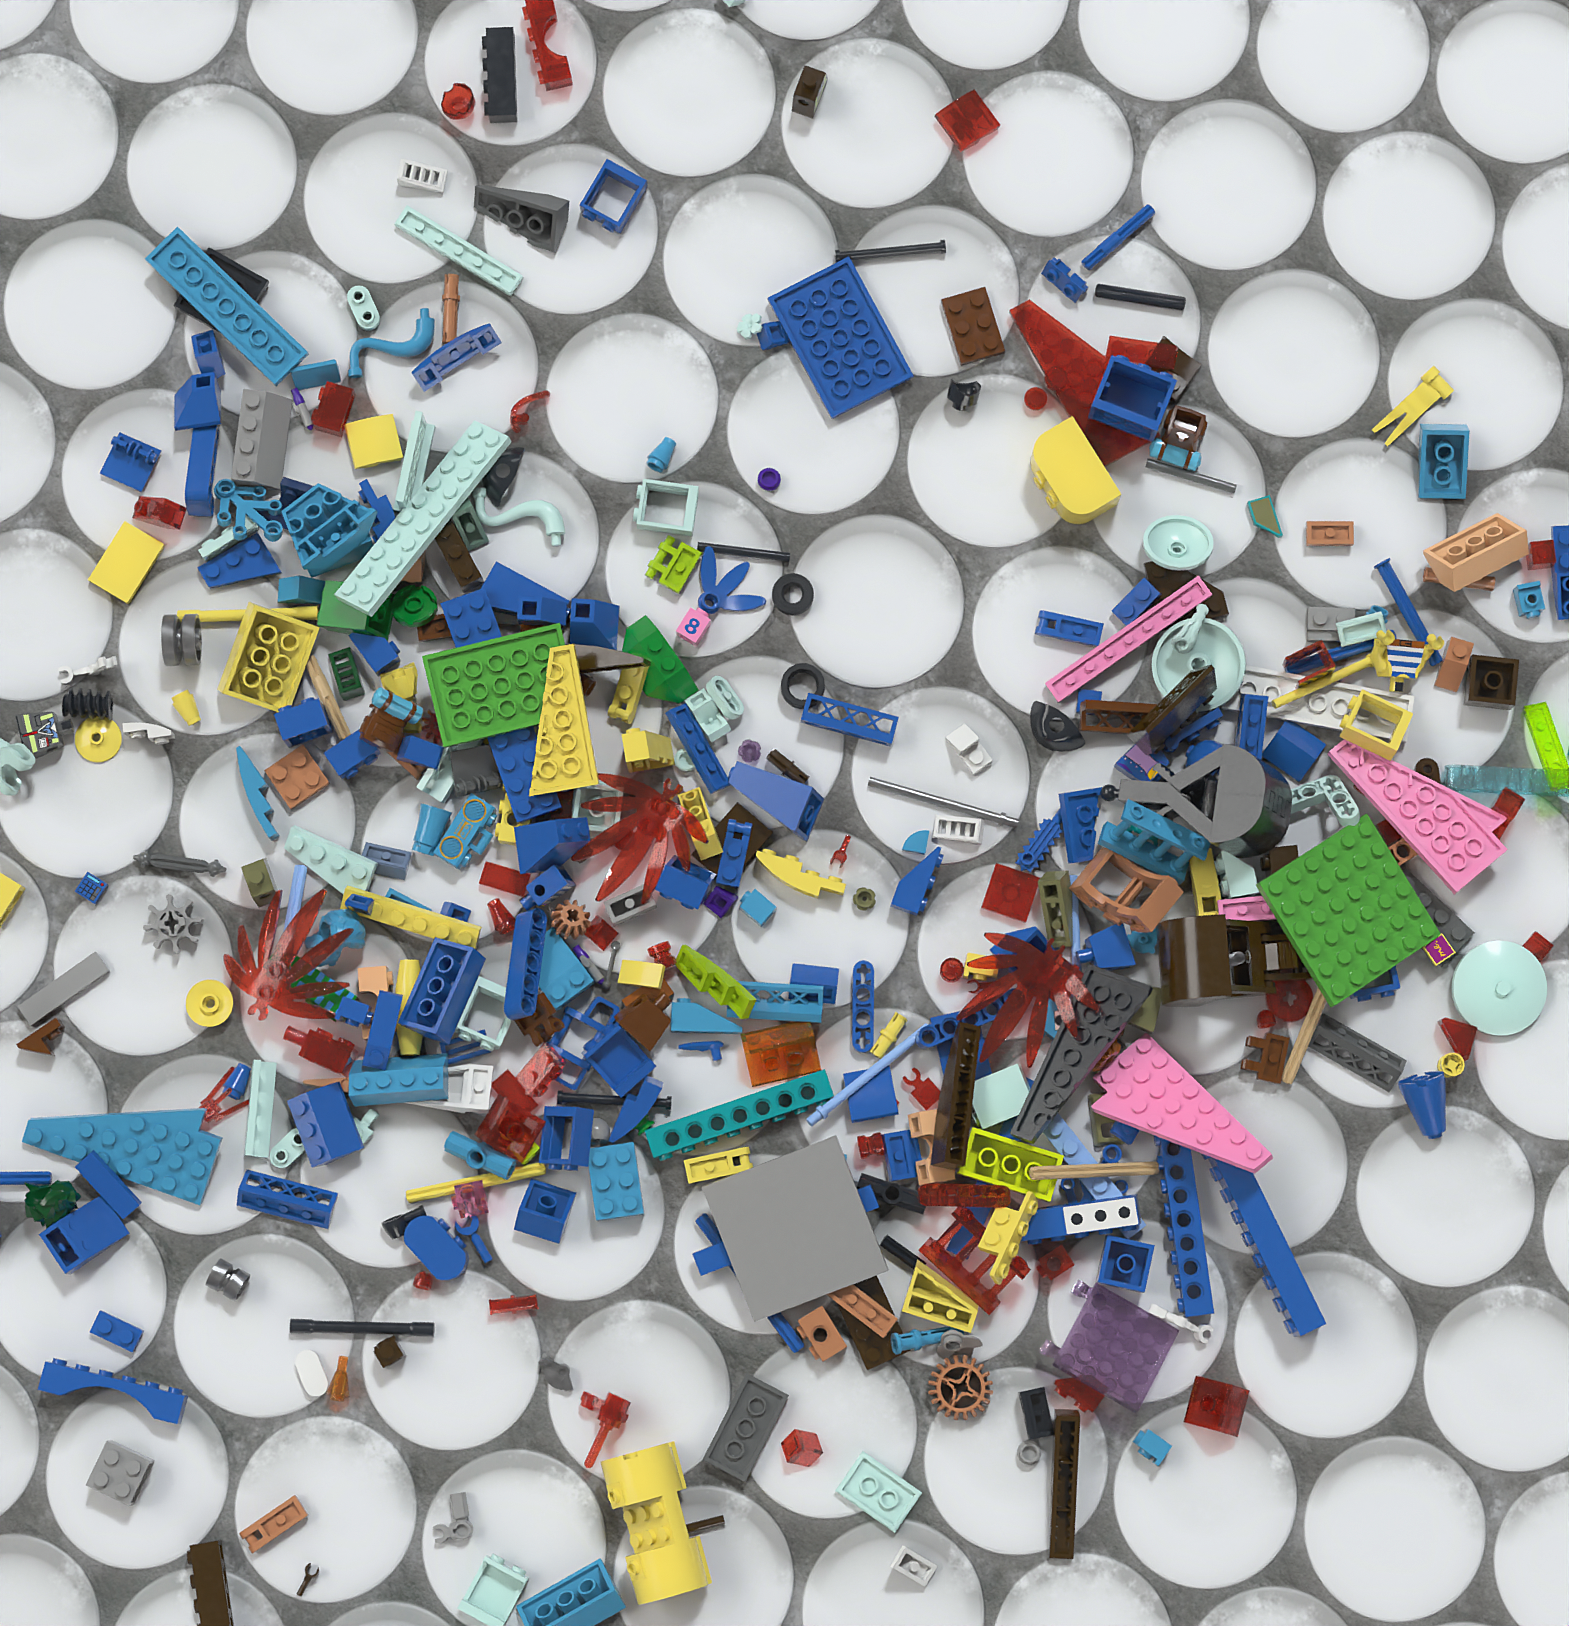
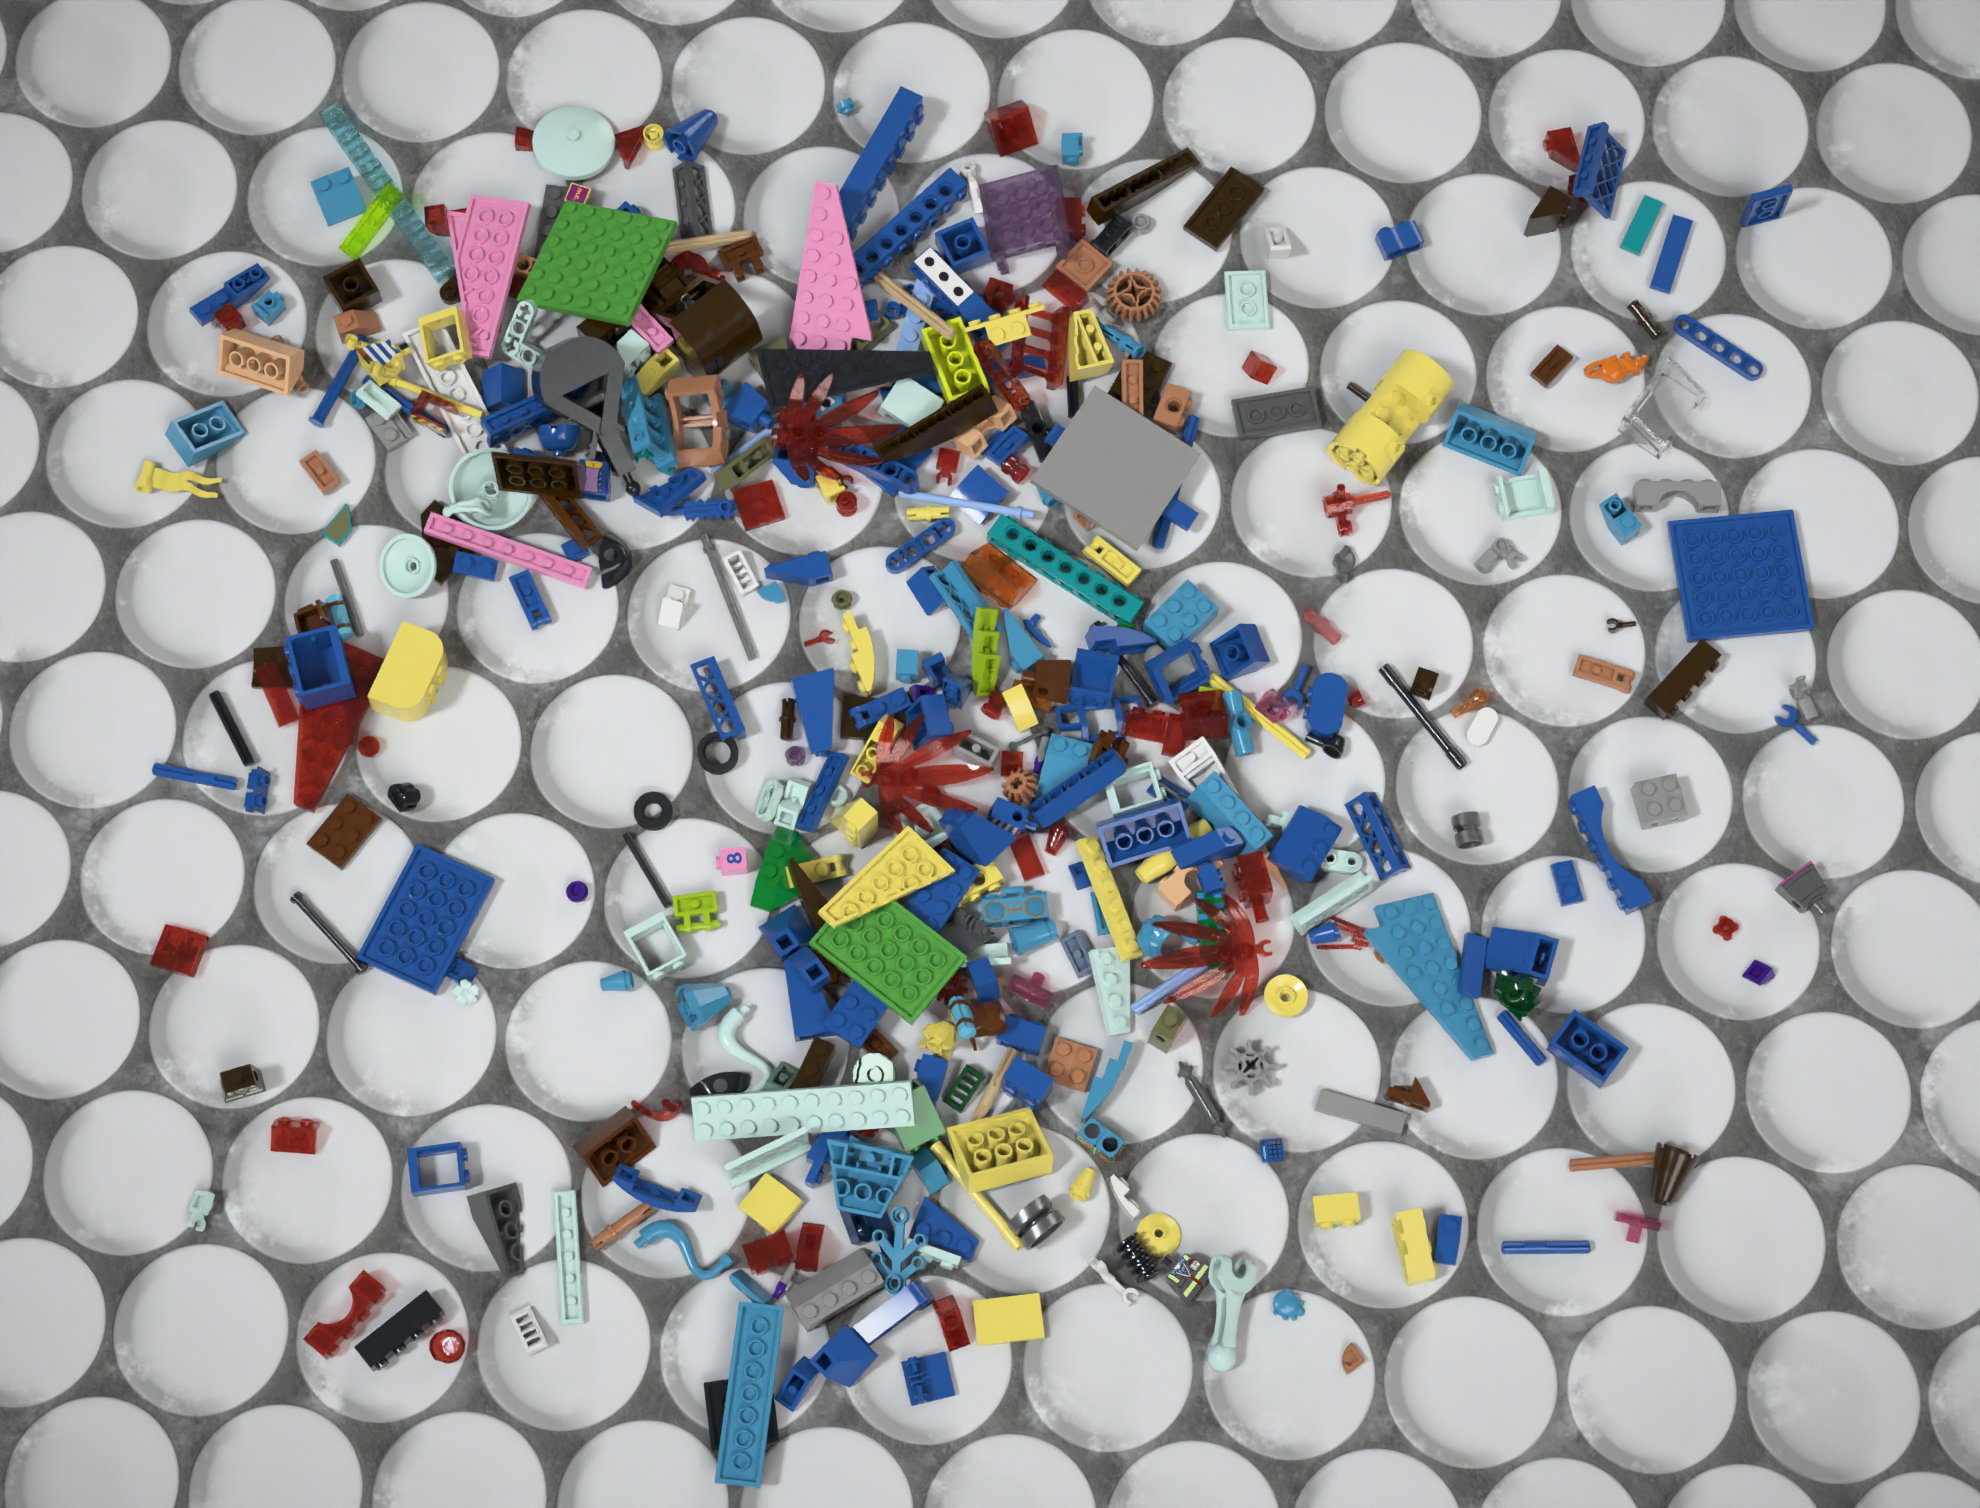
camera: 130 degrees left, 10 degrees down
blue slope [345,894,374,915] -> none
light aqua plate [347,286,380,331] -> none
blue plant [698,546,766,614] -> none
none -> clear red bracket [270,1117,320,1155]
none -> reddish brown slope [572,1106,656,1187]
none -> dark azure cone [675,983,732,1032]
none -> clear red slope [795,1222,825,1272]
none -> dark azure plate [836,98,856,115]
none -> blue panel [922,652,950,689]
none -> blue slope [942,672,973,710]
none -> clear pink tile [1007,972,1053,1010]
none -> clear red hinge [1042,269,1089,313]
none -> nougat plate [1055,238,1114,295]
none -> dark azure piece [1075,1117,1125,1164]
none -> dark brown plate [1183,166,1265,252]

